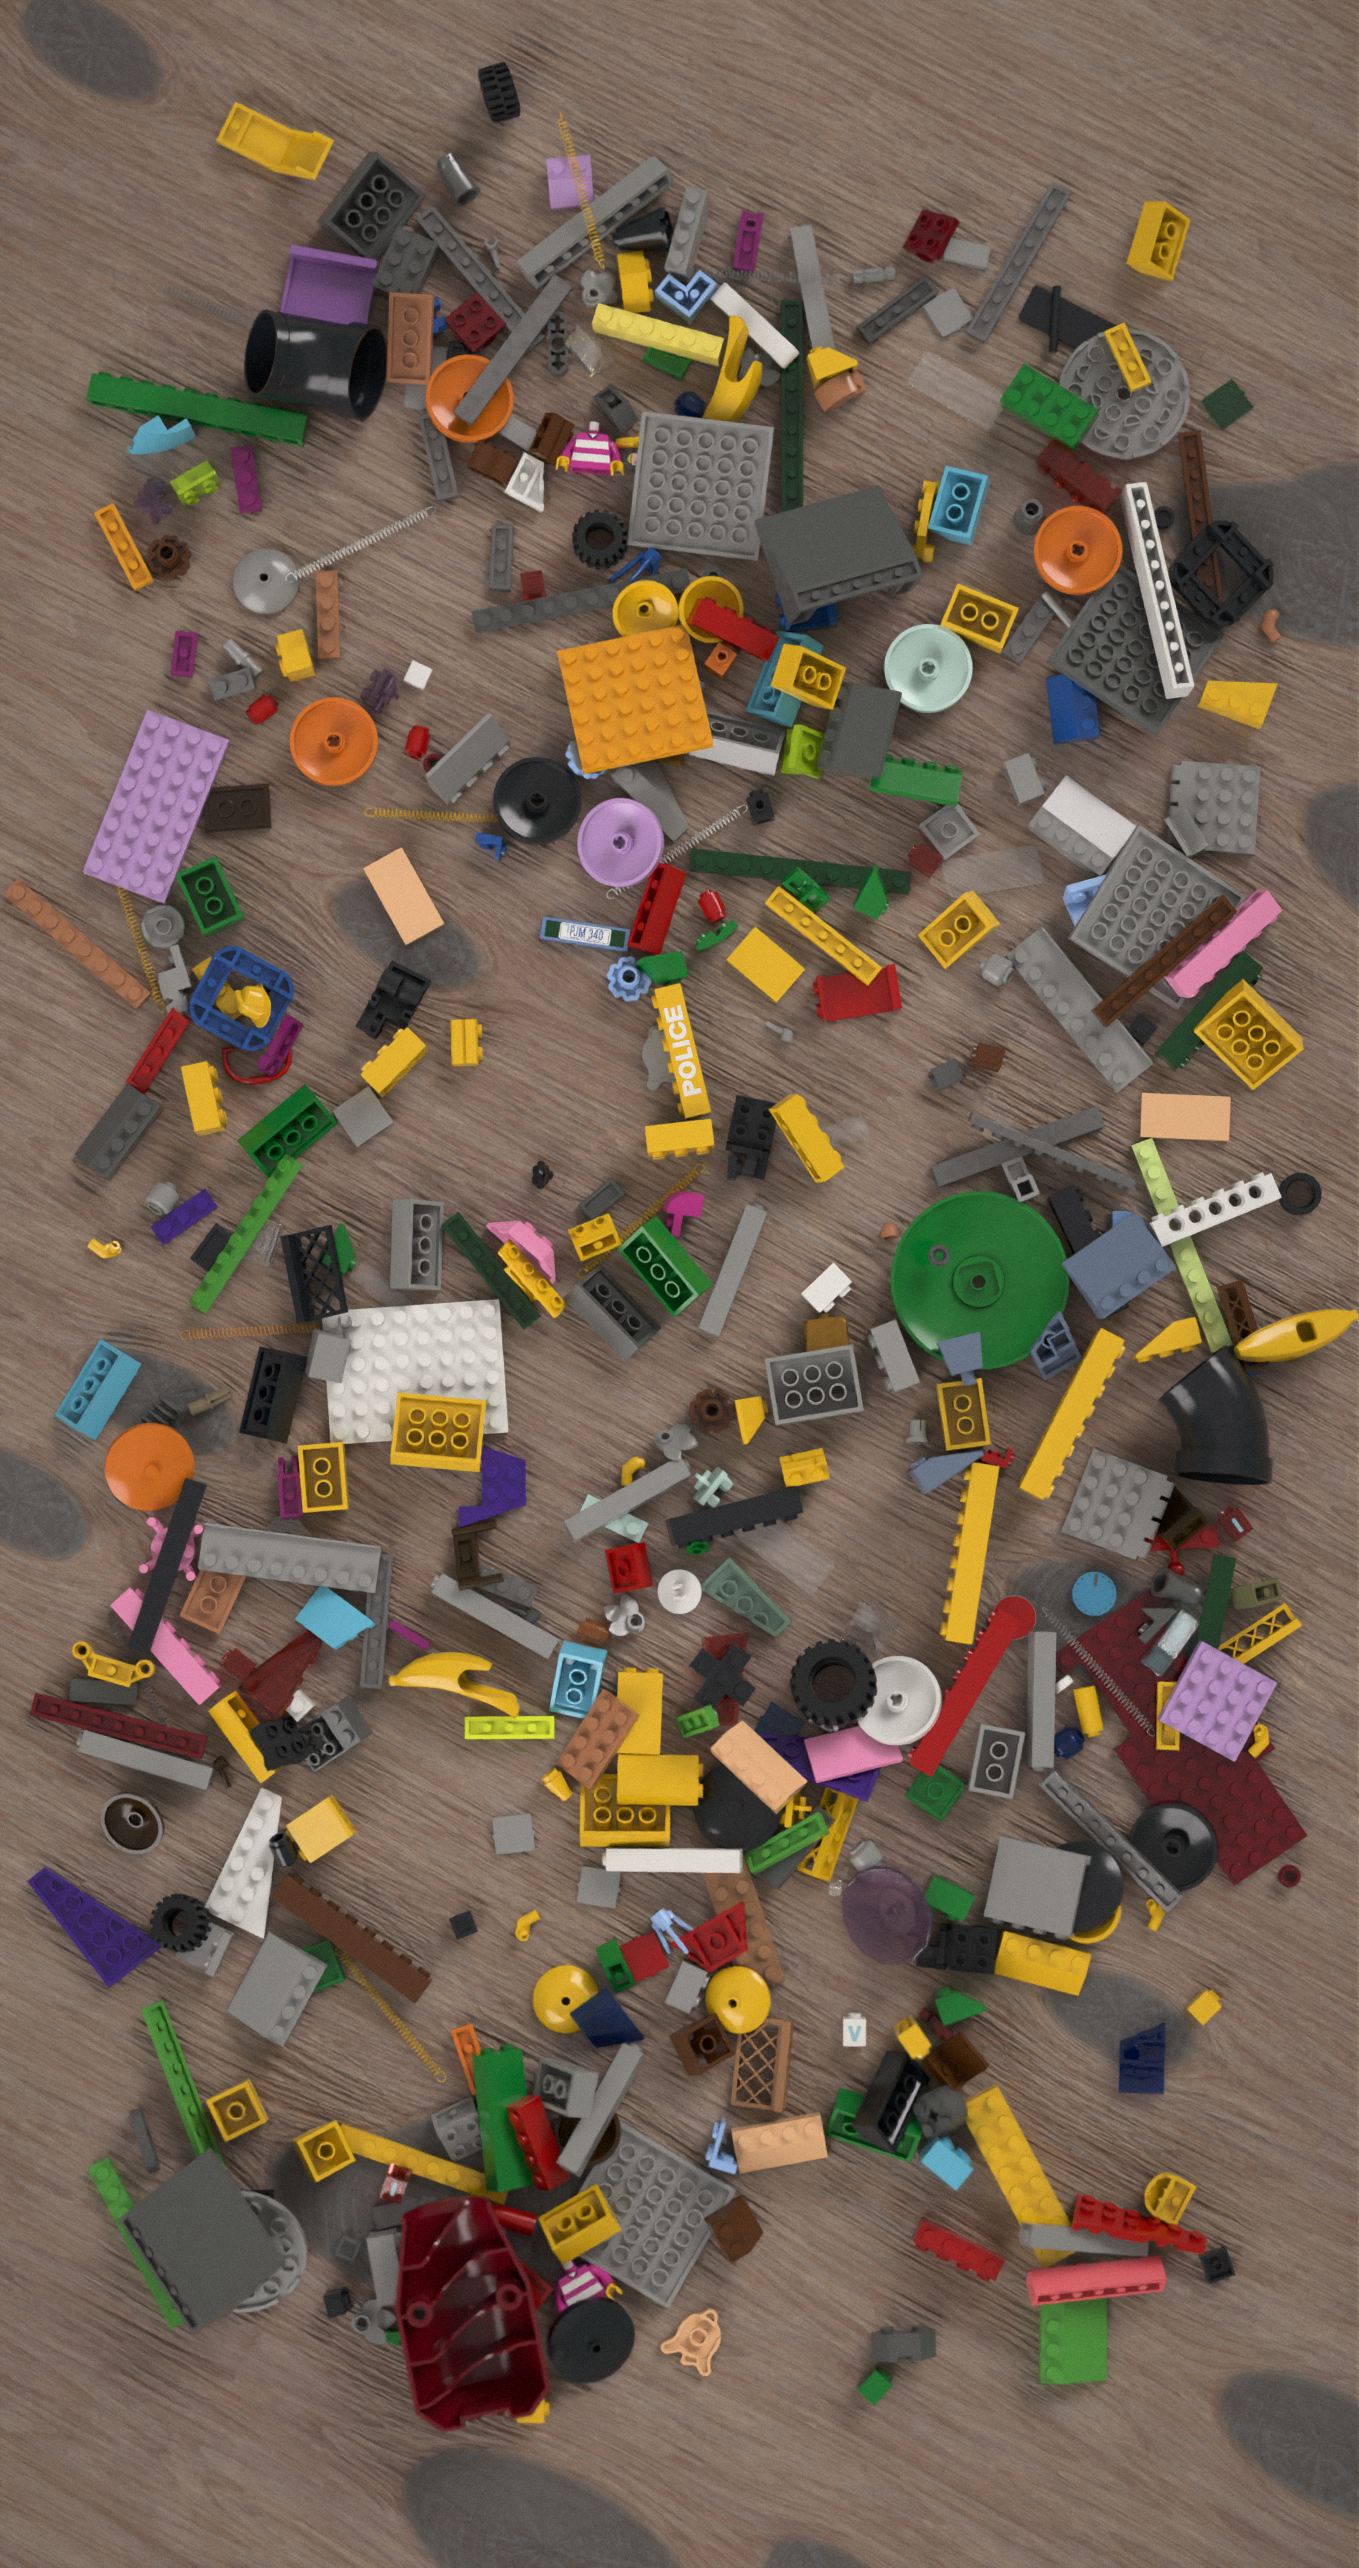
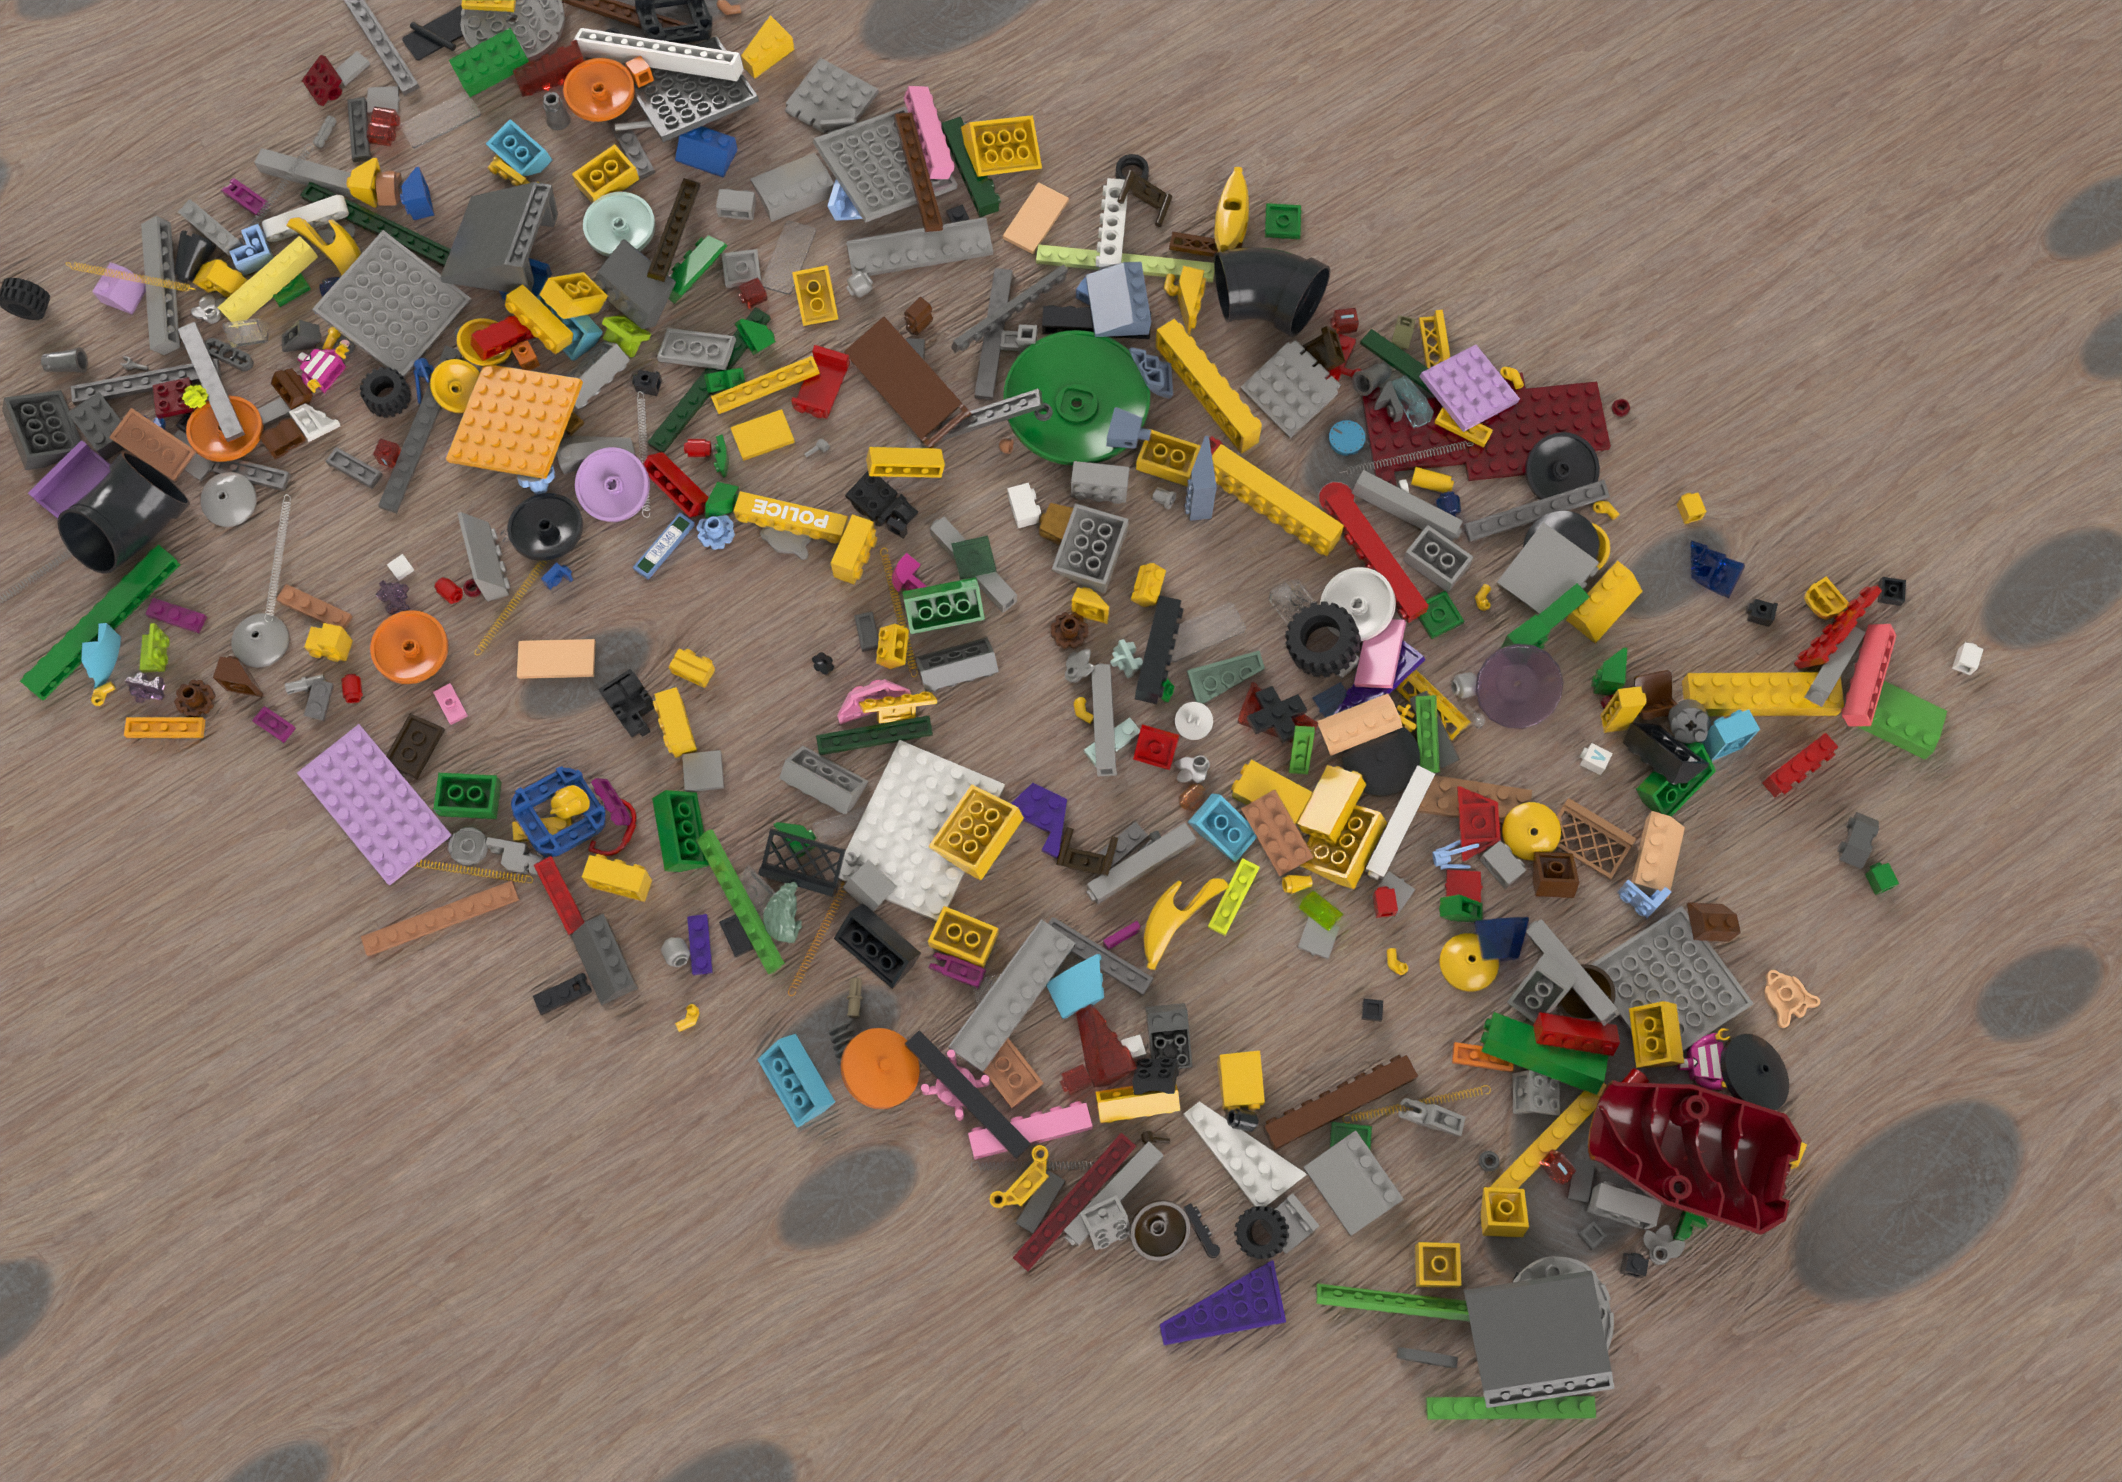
camera: 65 degrees left, 15 degrees down
black plate [916,1923,998,1975] -> none
none -> yellow arm [91,681,116,706]
none -> neon yellow gear [182,385,208,408]
none -> light grey dish [201,472,257,527]
none -> reddish brown slope [213,656,263,698]
none -> clear red brick [366,106,400,146]
none -> blue slope [400,167,435,220]
none -> bright pink plate [433,683,468,725]
none -> yellow brick [505,284,573,355]
none -> black plate [533,973,592,1015]
none -> orange brick [625,56,654,88]
none -> dark brown tile [647,178,701,282]
none -> light grey tile [657,328,736,370]
none -> sand green hair [763,882,802,943]
none -> reddish brown flag [844,317,972,448]
none -> flat silver plate [939,389,1044,440]
none -> clear green tile [951,535,997,580]
none -> light grey bracket [1080,1195,1130,1250]
none -> dark brown plate [1117,170,1172,227]
none -> yellow arm [1164,274,1178,296]
none -> black plate [1183,1203,1220,1259]
none -> green tile [1265,203,1301,239]
none -> clear neon green slope [1299,891,1344,931]
none -> red brick [1372,886,1398,918]
none -> light grey plate [1398,1098,1465,1136]
none -> yellow arm [1475,584,1491,611]
none -> dark grey plate [1479,1151,1499,1172]
none -> green tile [1538,583,1590,630]
none -> black brick [1746,599,1778,627]
none -> white brick [1952,642,1983,675]

